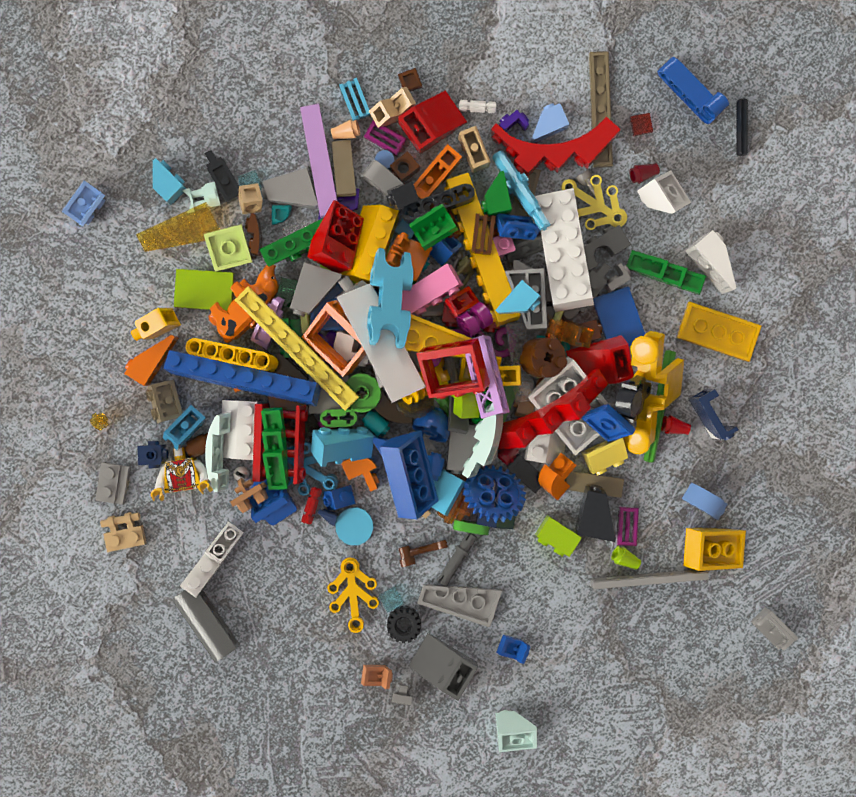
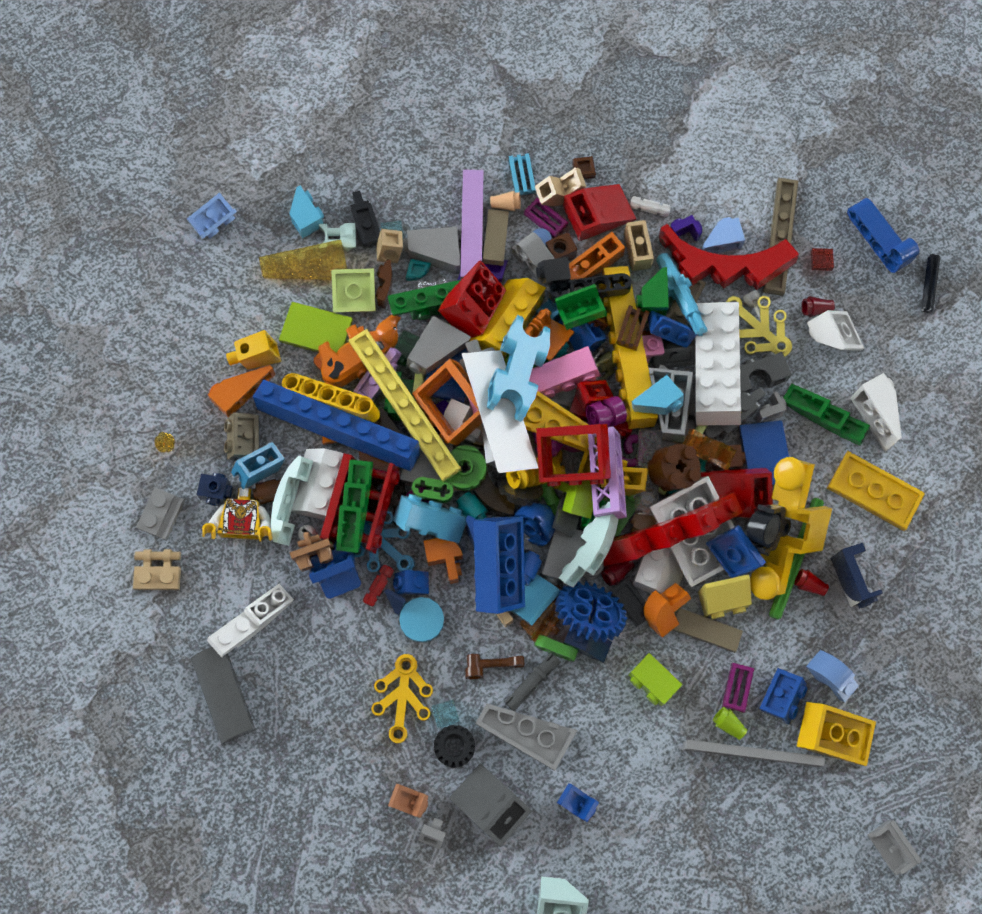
camera: 10 degrees right, 15 degrees down
black slope [575,485,616,542] -> none
none -> blue bracket [759,668,808,724]

